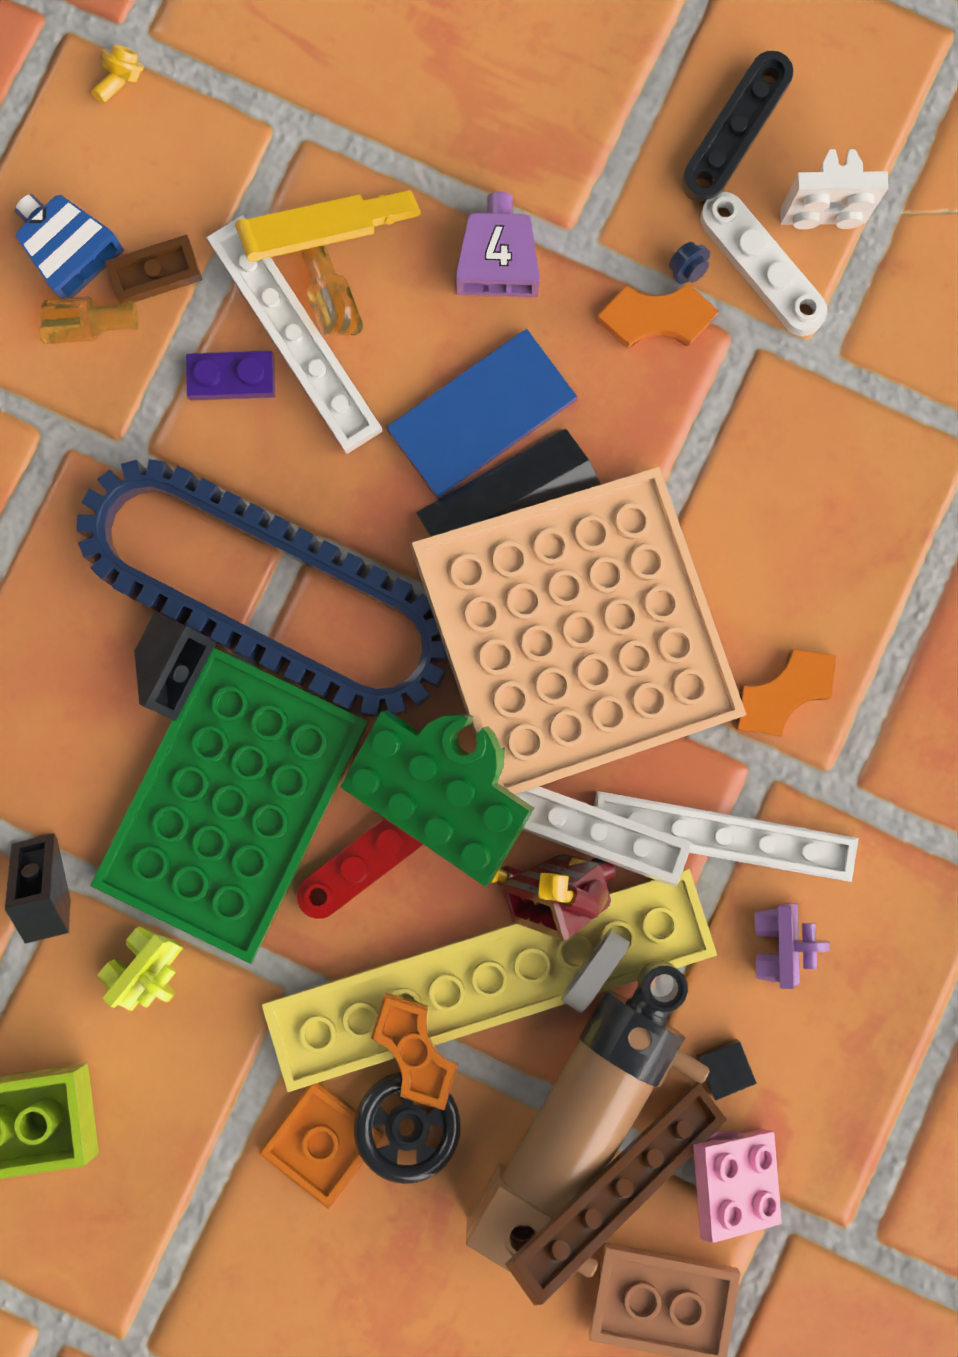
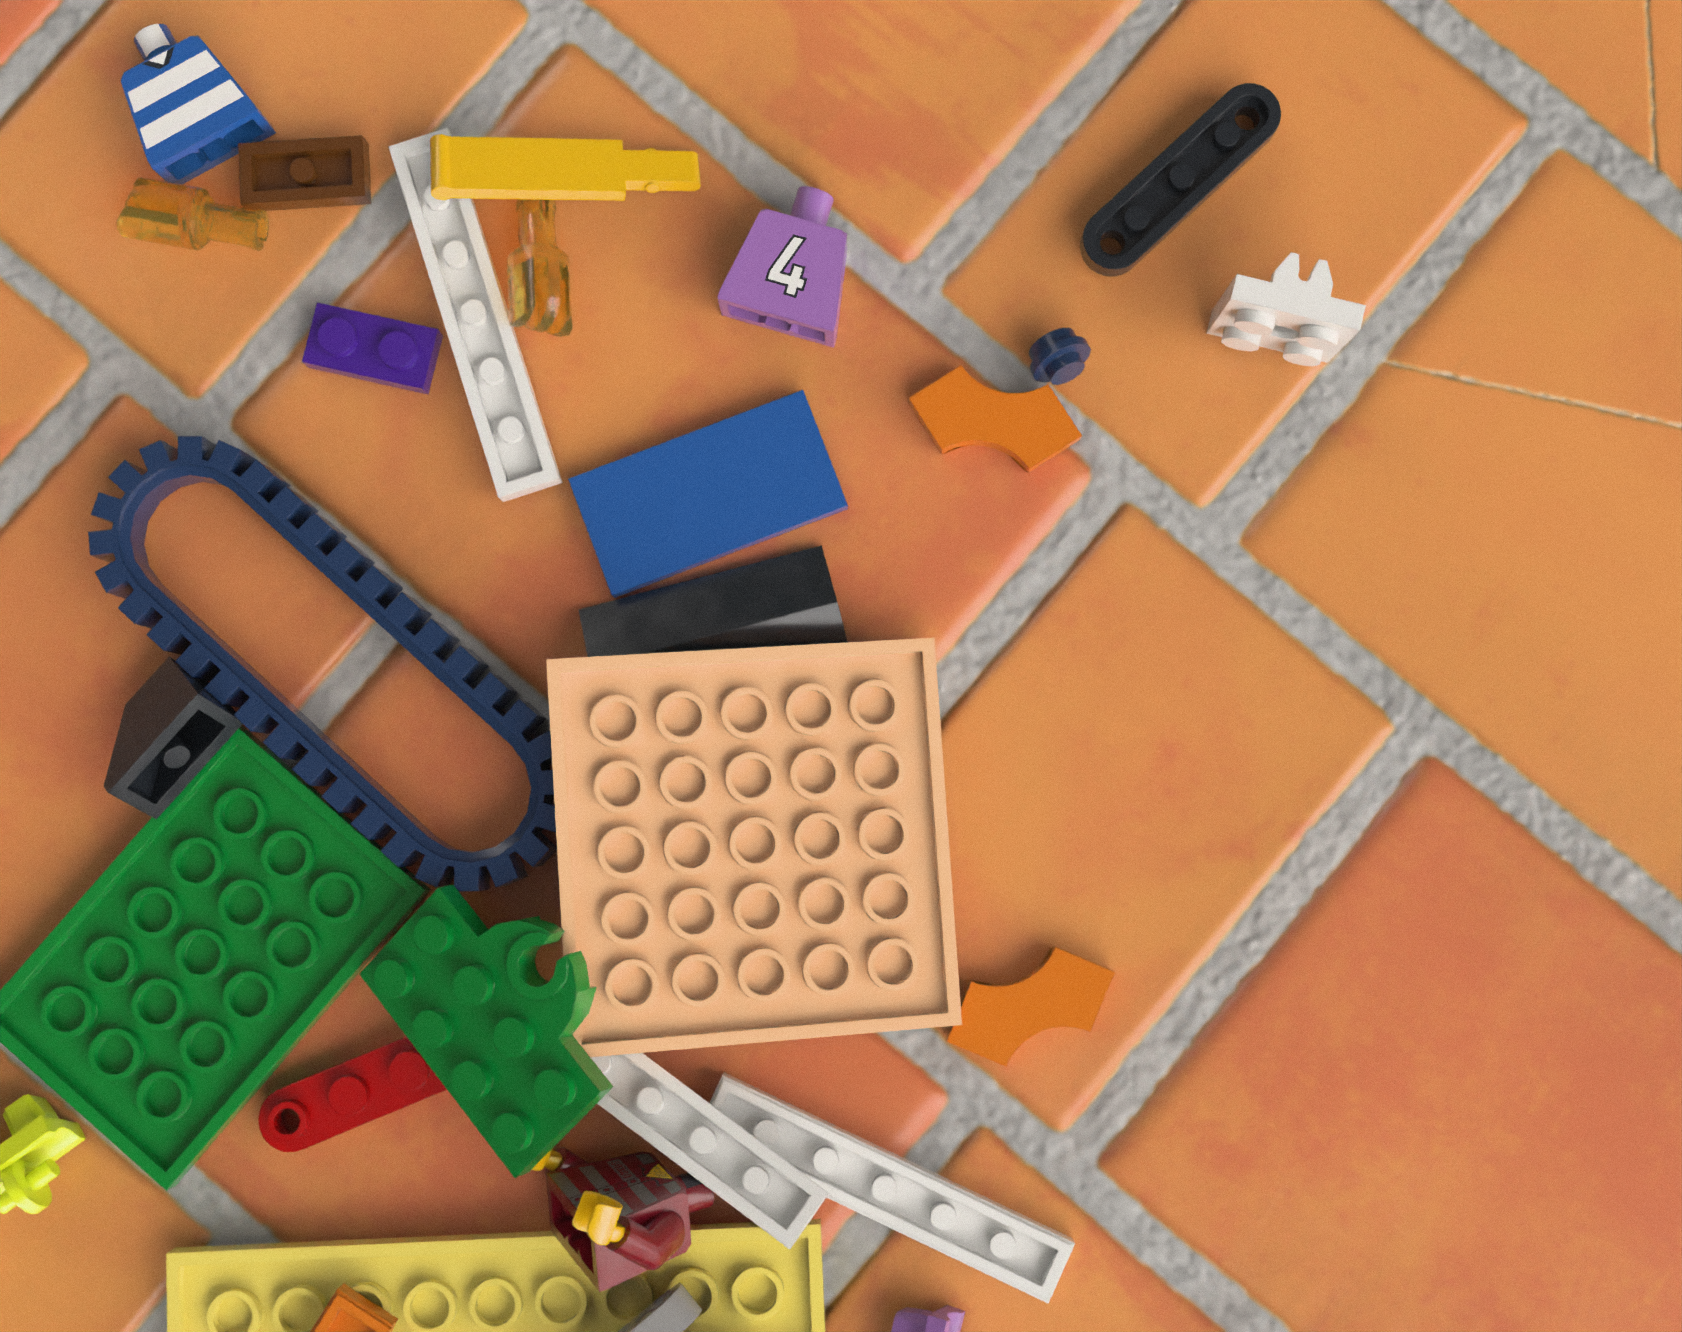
camera: 20 degrees right, 0 degrees up
white plate [700,192,827,336] -> none

